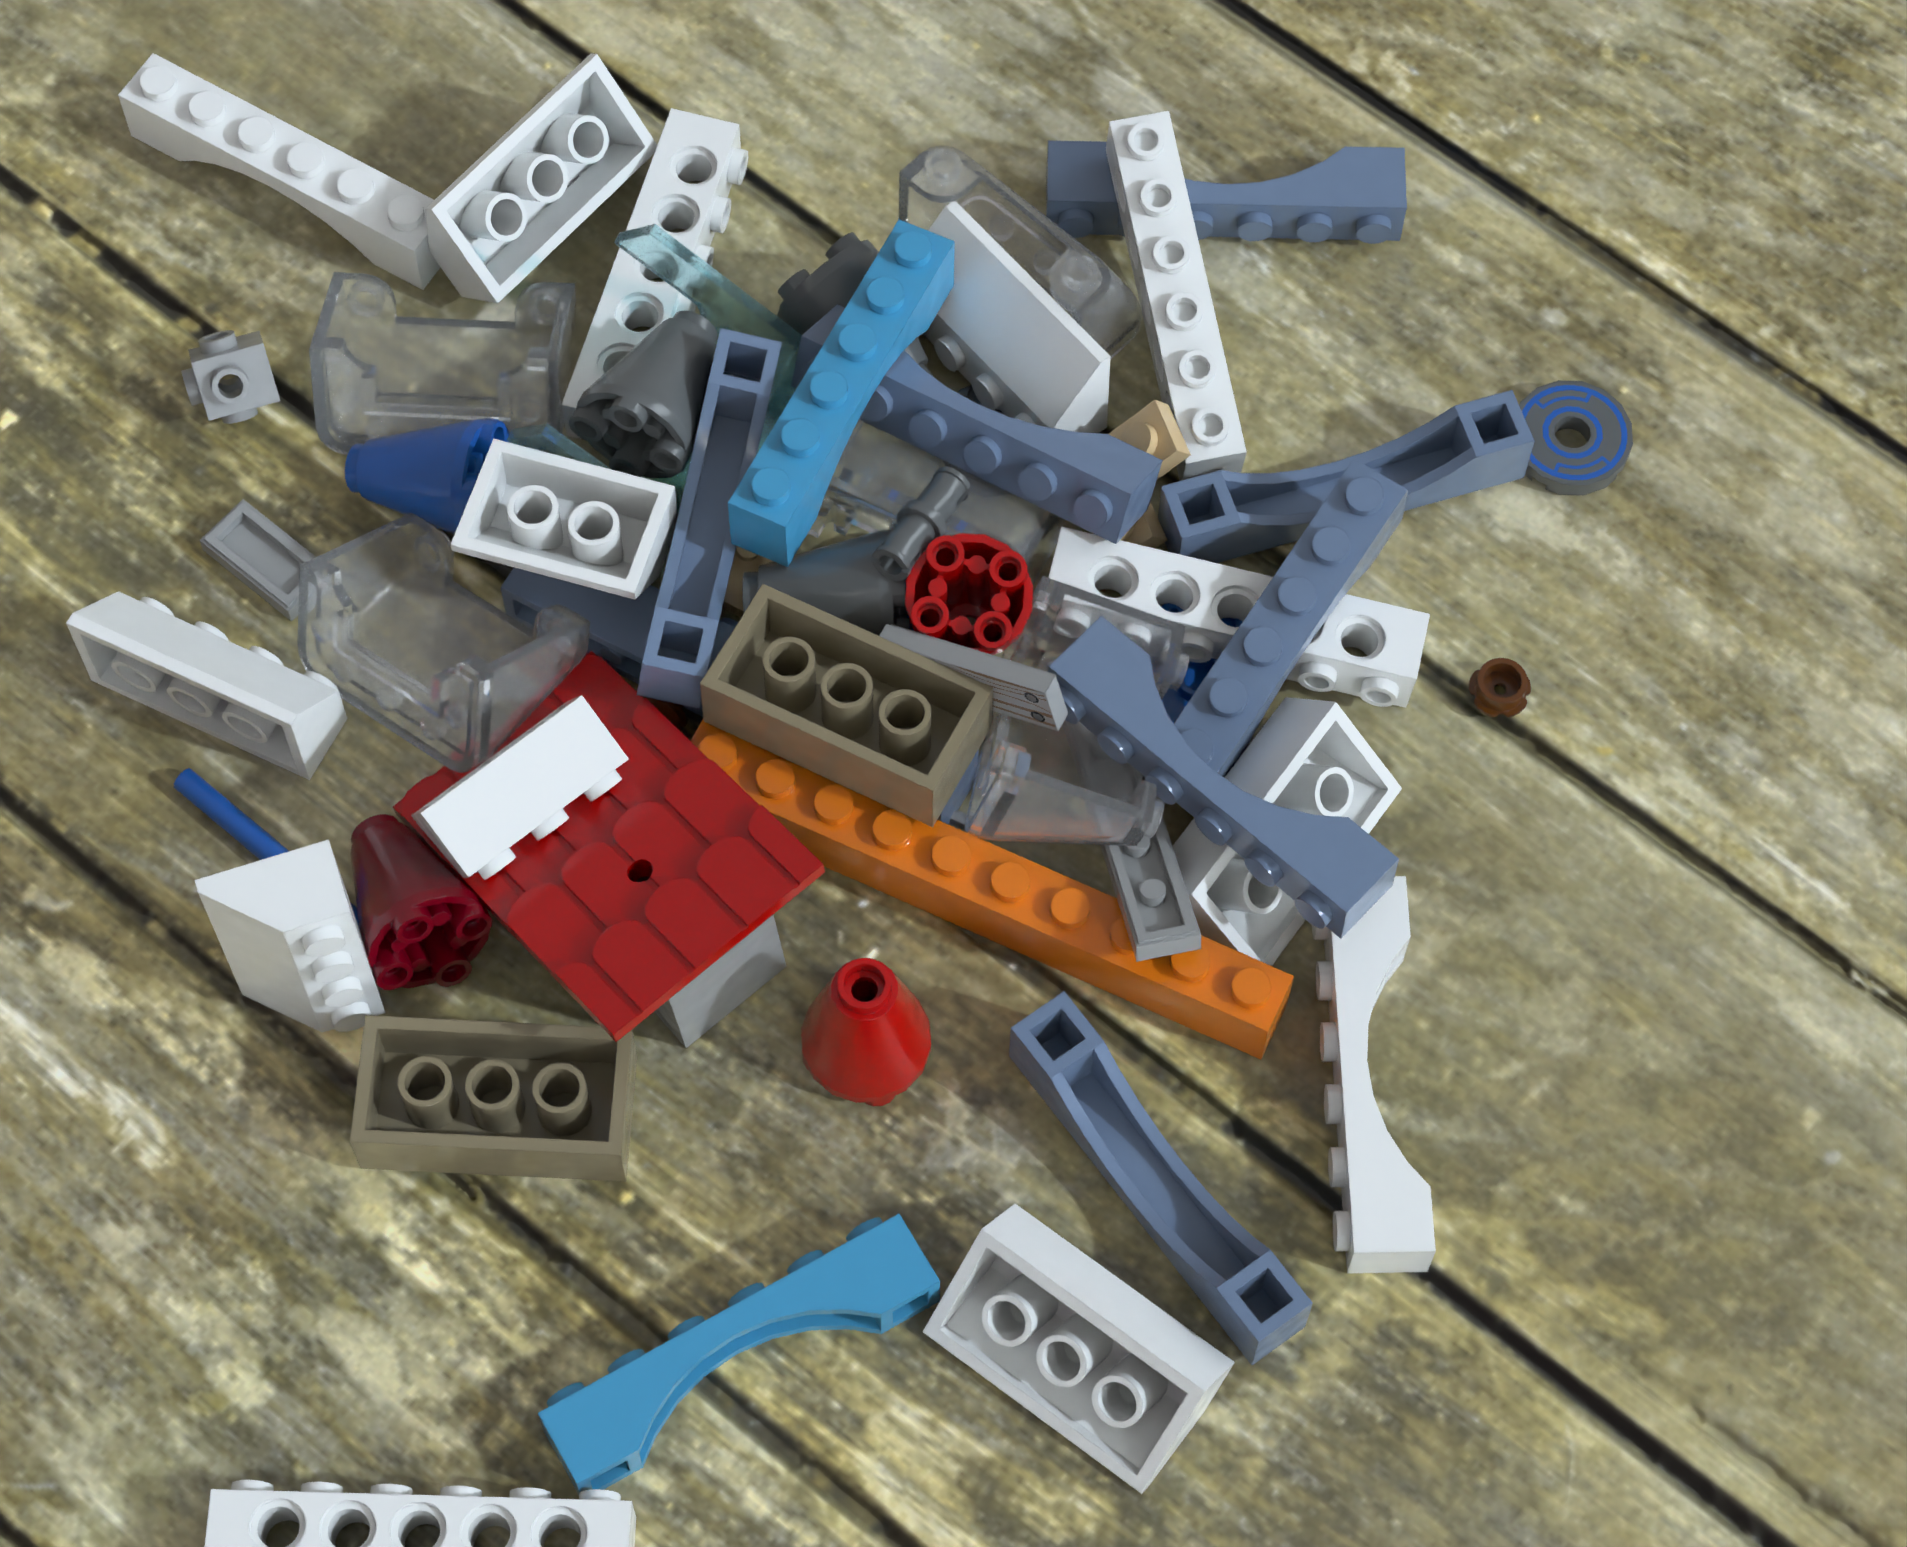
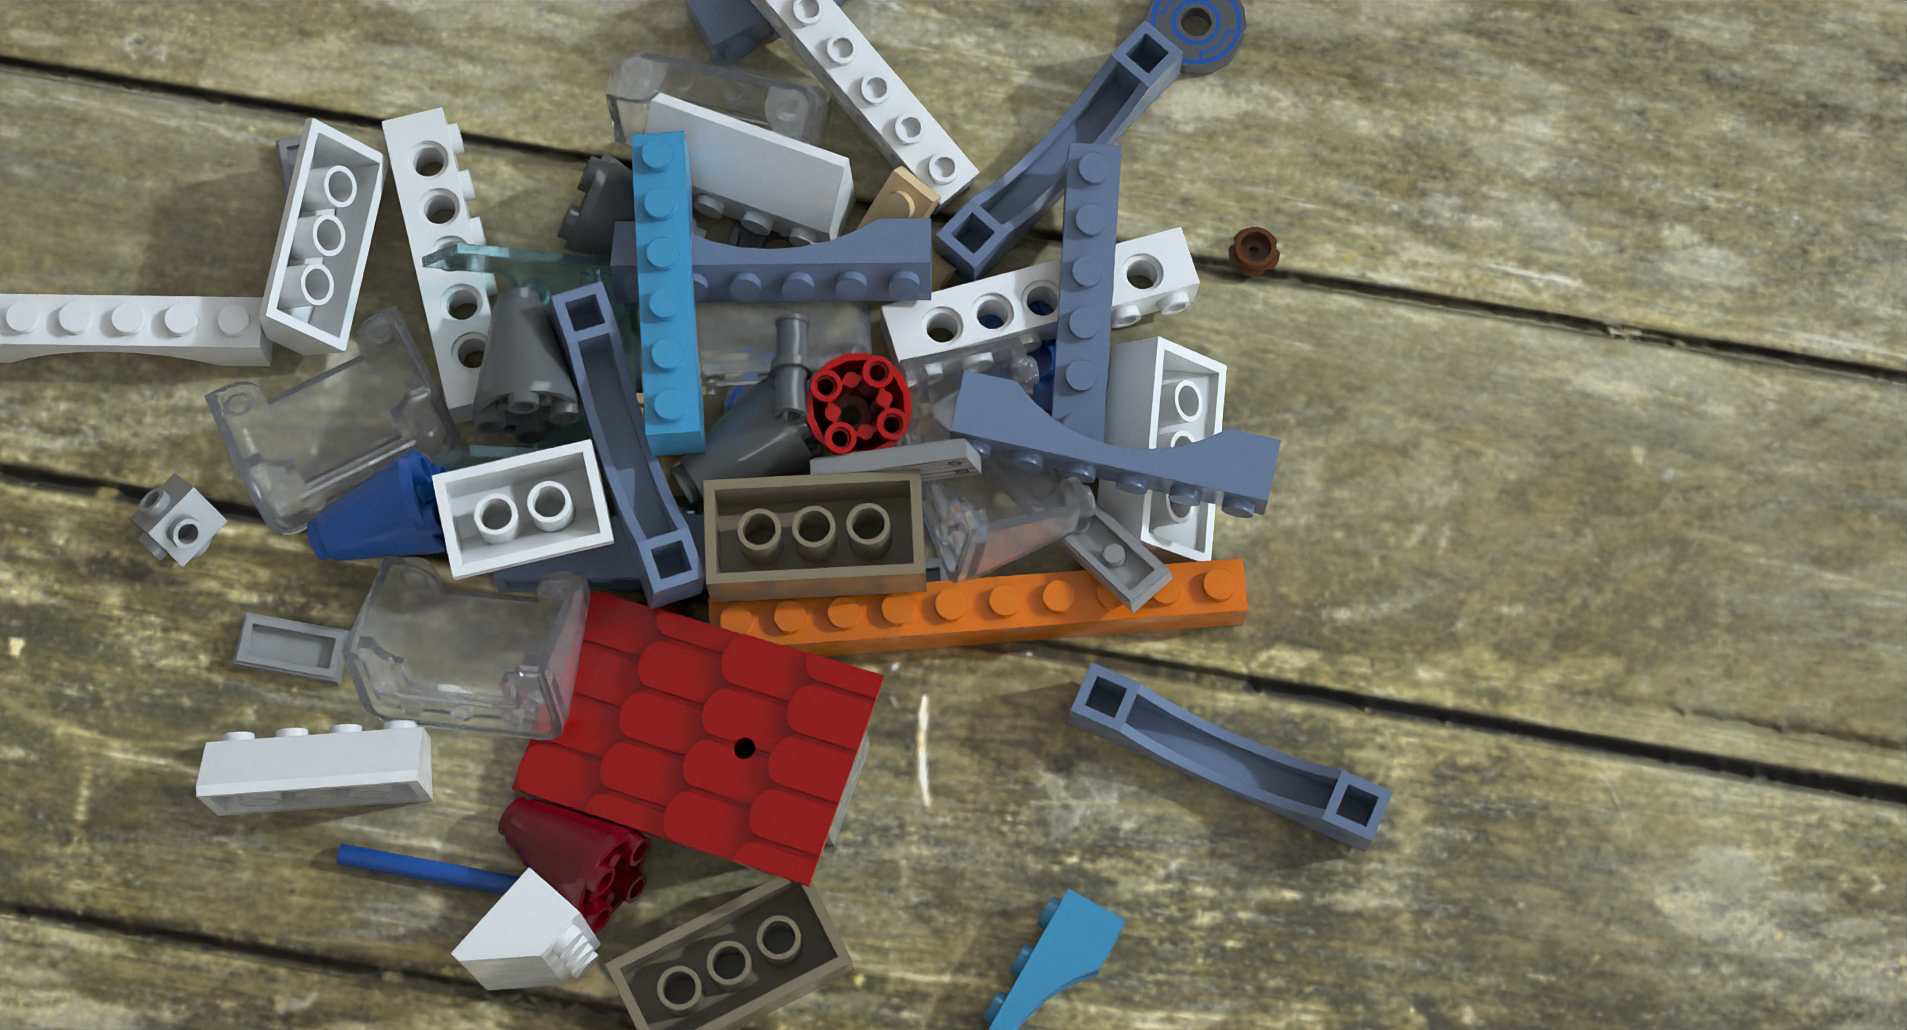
camera: 30 degrees left, 10 degrees up
white slope [411,695,629,880] -> none
red cone [801,958,931,1106] -> none
white slope [923,1204,1235,1494] -> none
white arch [1312,876,1436,1273] -> none

